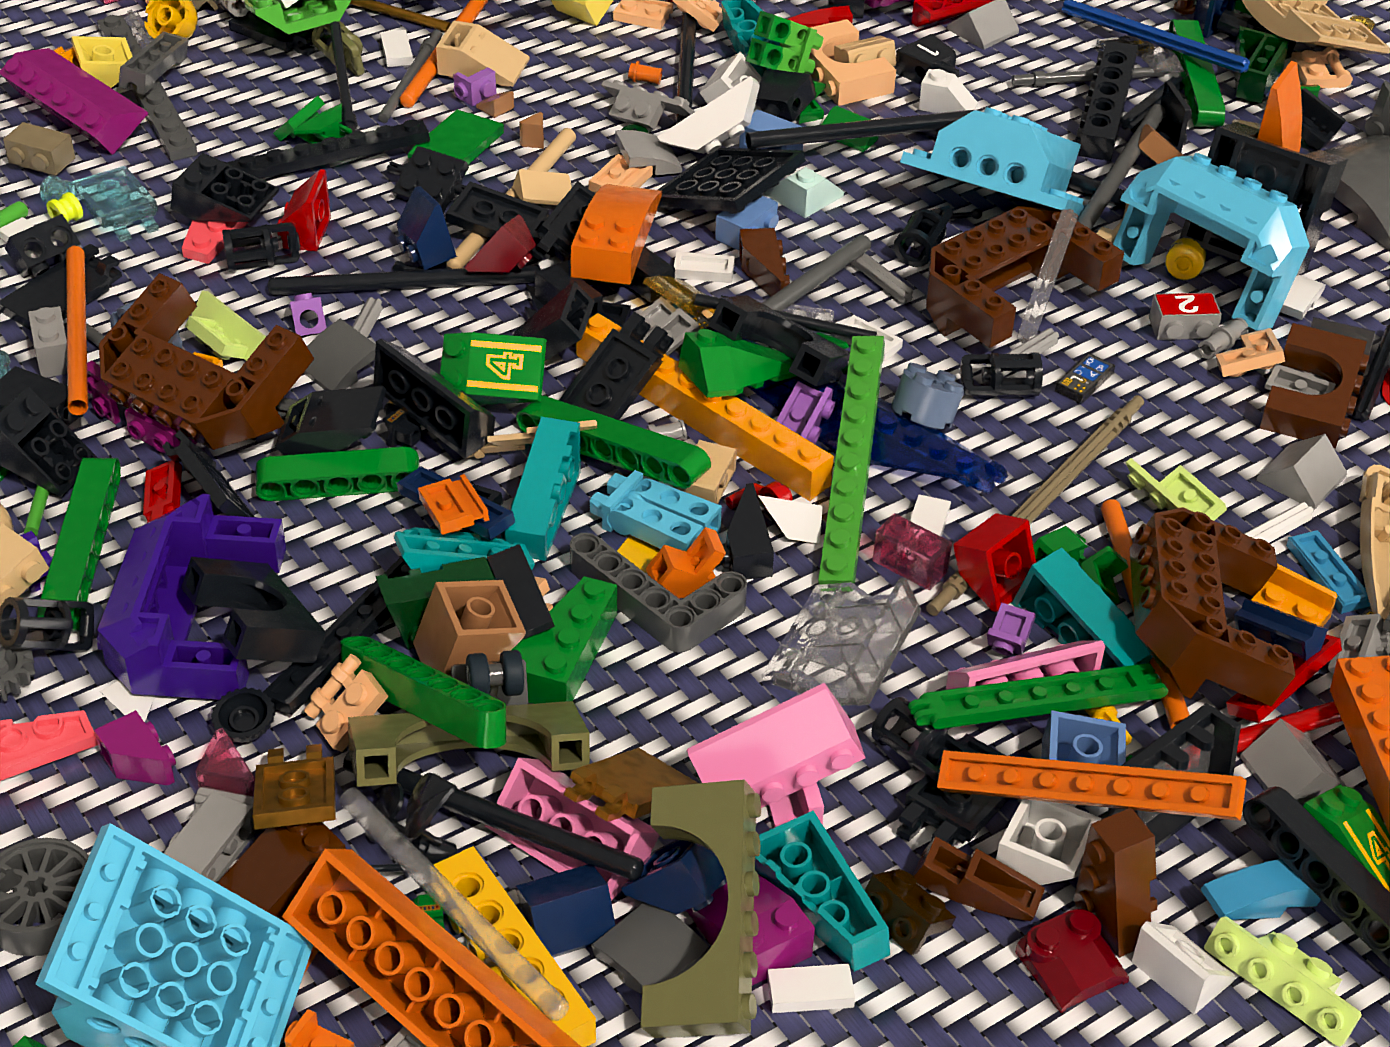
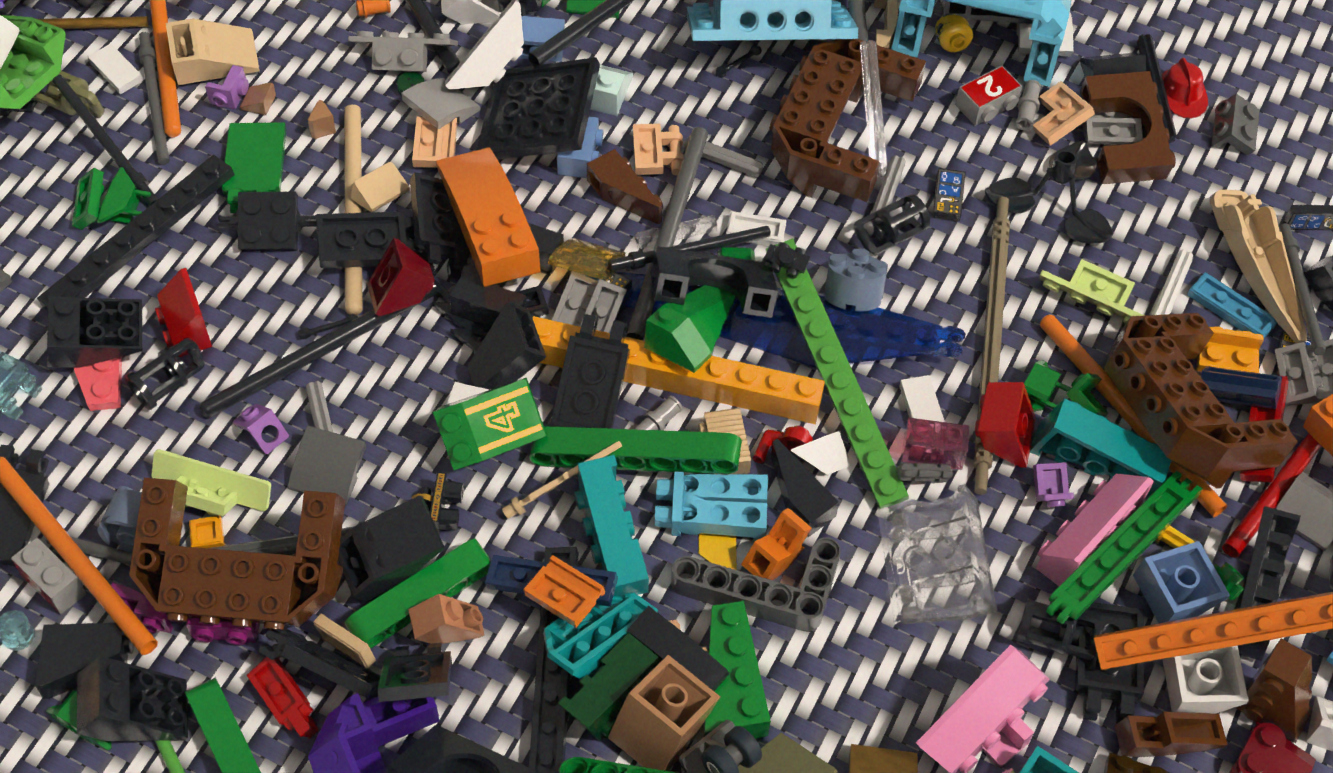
camera: 30 degrees left, 15 degrees up
black slope [373,339,496,459] -> none
dark blue slope [396,186,457,270] -> none
white tile [674,251,735,283] -> none
medium lavender bracket [776,381,835,444] -> none
black piece [894,205,953,267] -> none
light grey slope [1256,434,1347,510] -> none
none -> tan tile [314,614,377,669]
none -> black tile [378,643,452,702]
none -> nougat slope [408,594,485,644]
none -> light nougat plate [633,123,684,175]
none -> black piece [765,242,810,279]
none -> dark grey axle [896,462,953,482]
none -> black plant [985,140,1112,243]

